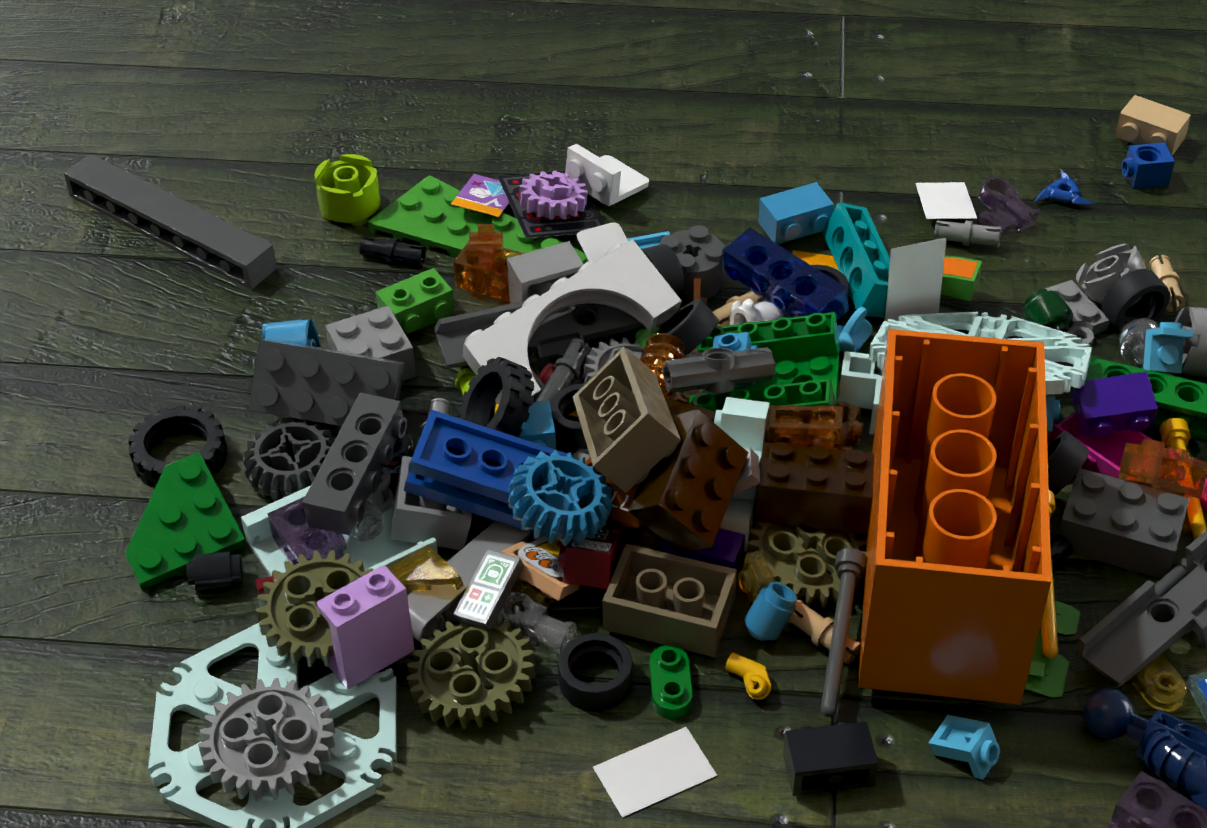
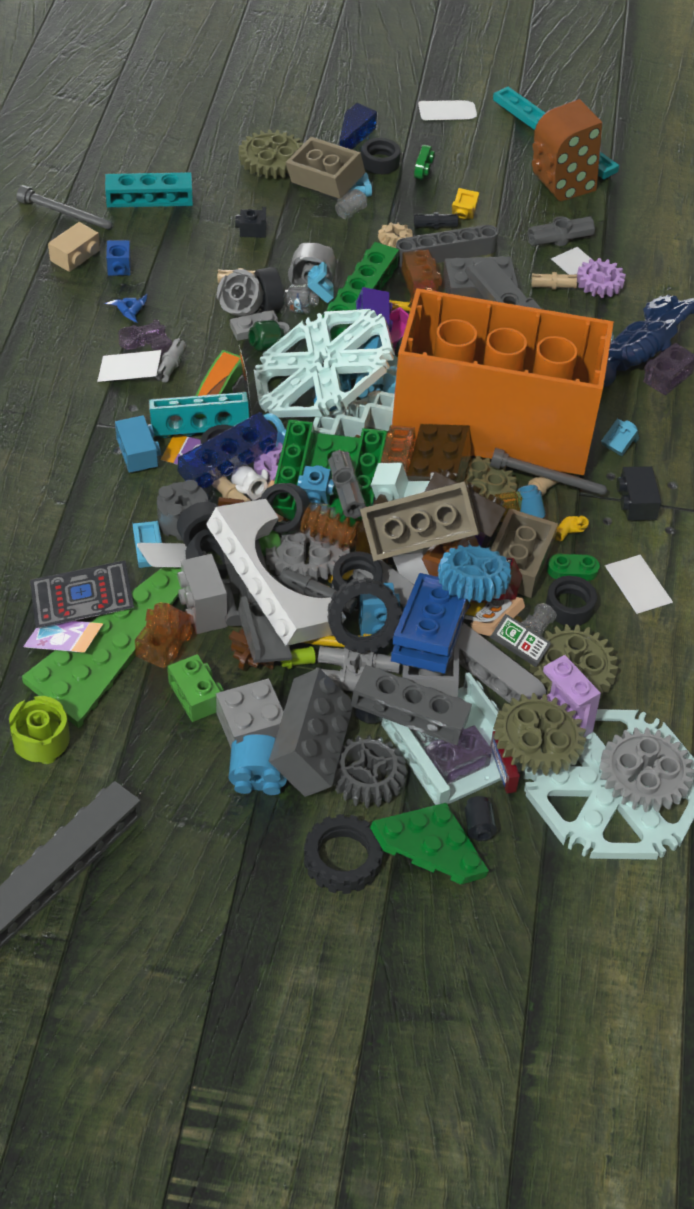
camera: 90 degrees left, 5 degrees up
black pin [359,235,427,267] -> none
clear yellow tile [388,545,464,591] -> none
lavender gear [519,171,588,220] -> none
white bracket [565,144,649,206] -> none

